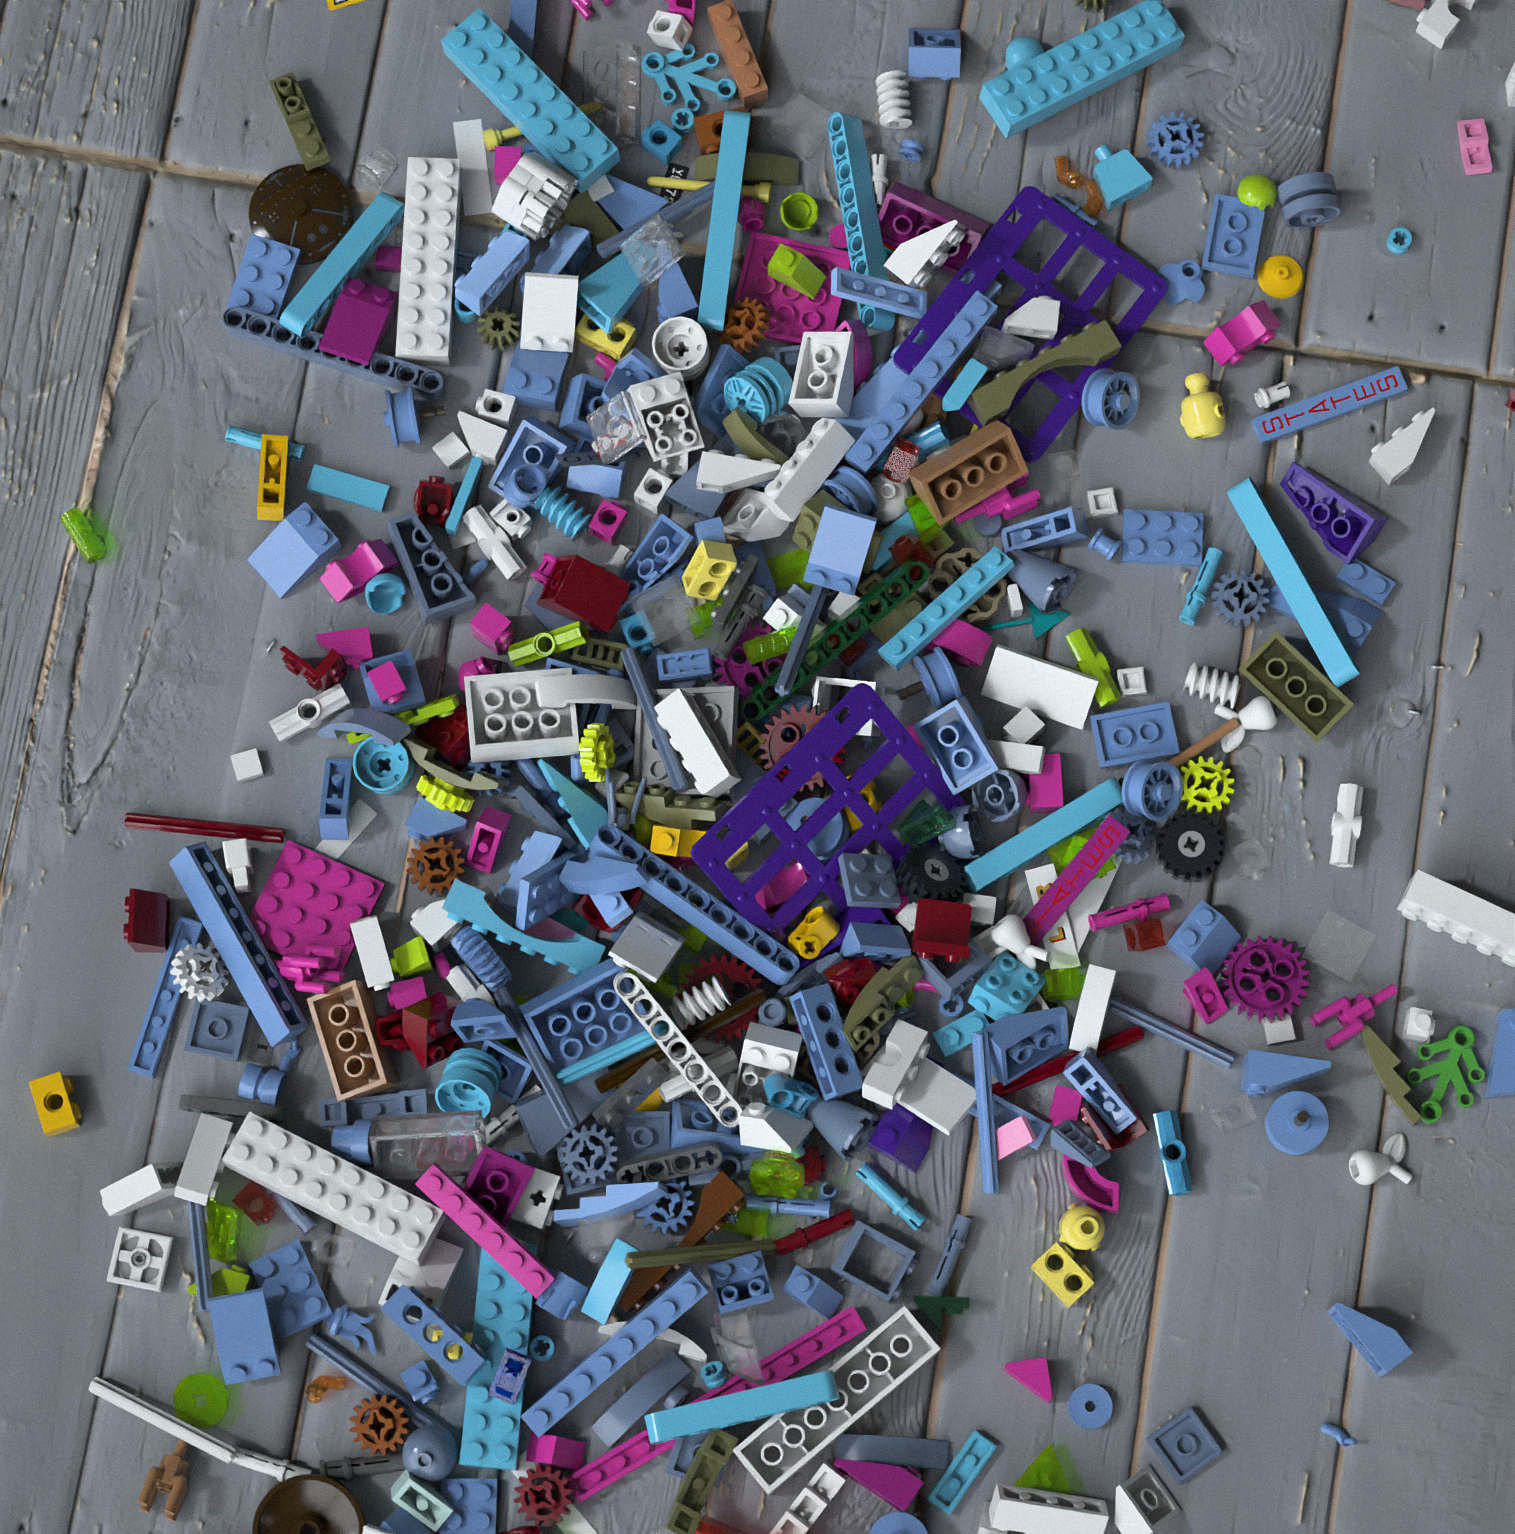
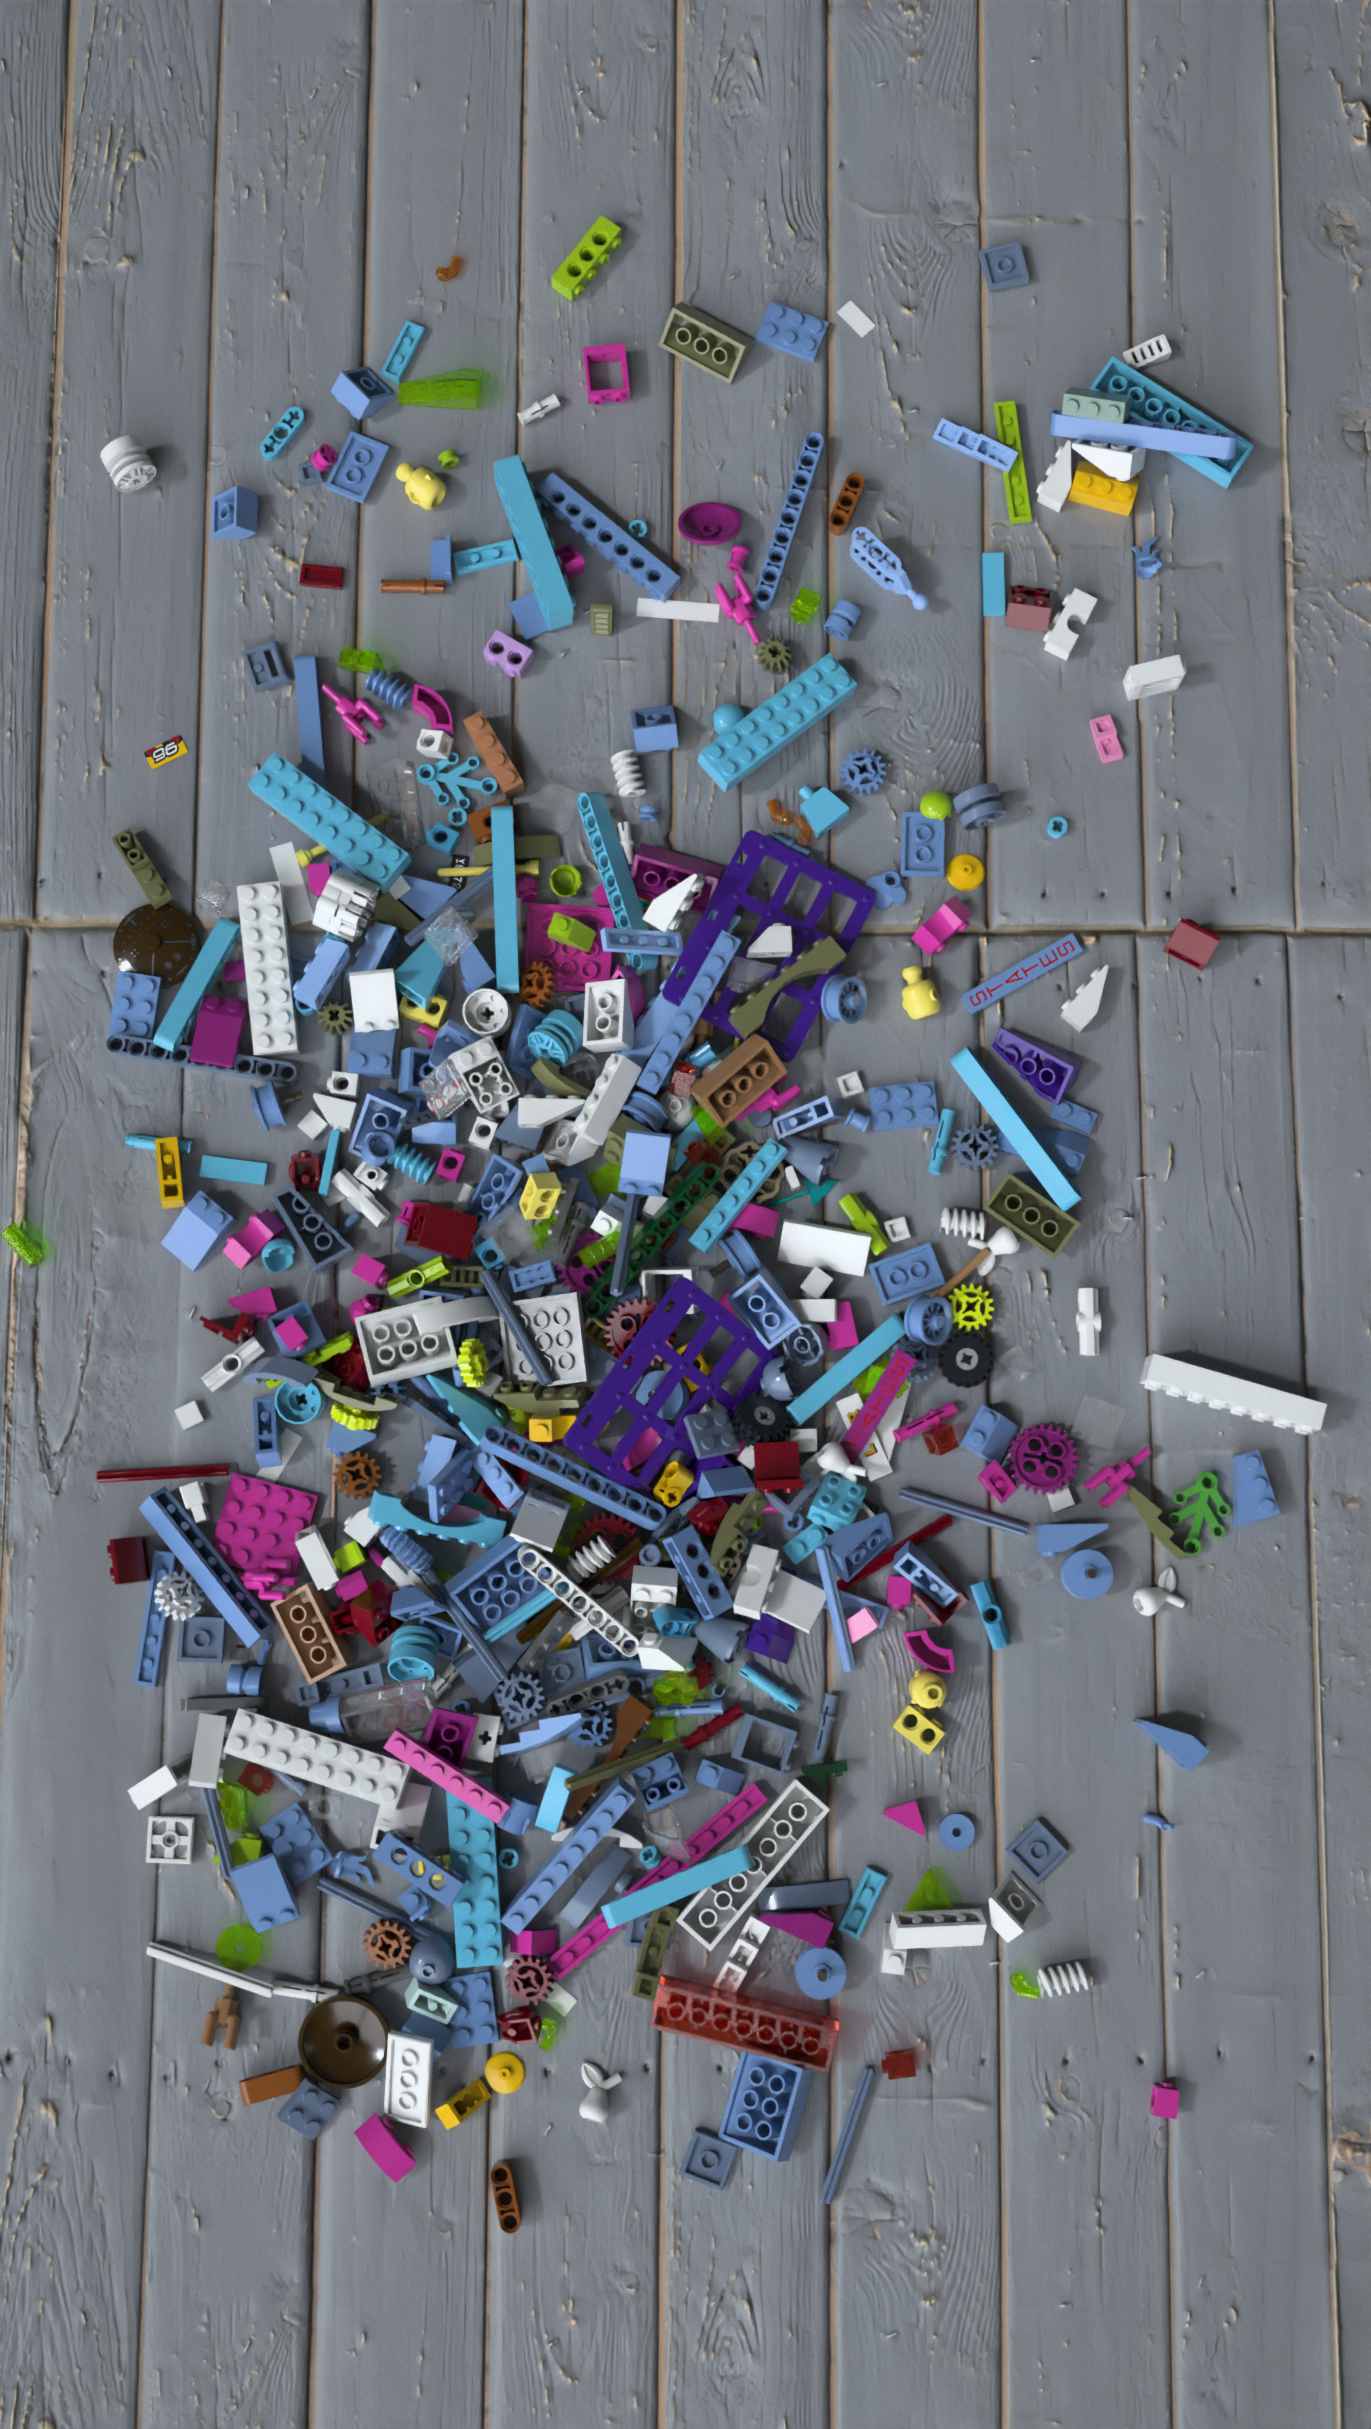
camera: 10 degrees left, 5 degrees up
yellow brick [29,1071,82,1137] -> none
clear orange arm [306,1375,345,1404] -> none
dark pink slope [465,806,512,874] -> none
clear blue slope [488,1348,533,1405] -> none
medium blue slope [558,856,650,894] -> none
sand blue plant [605,768,647,830] -> none
white brick [654,688,741,798] -> none
clear green slope [897,800,956,847] -> none
medium azure slope [942,358,987,411] -> none
clear neon green brick [1042,967,1084,1002] -> none
sand blue slope [1050,1119,1110,1169] -> none
white slope [1069,964,1117,1055] -> none
white pin [1254,381,1290,408] -> none
white brick [1402,1007,1436,1044] -> none

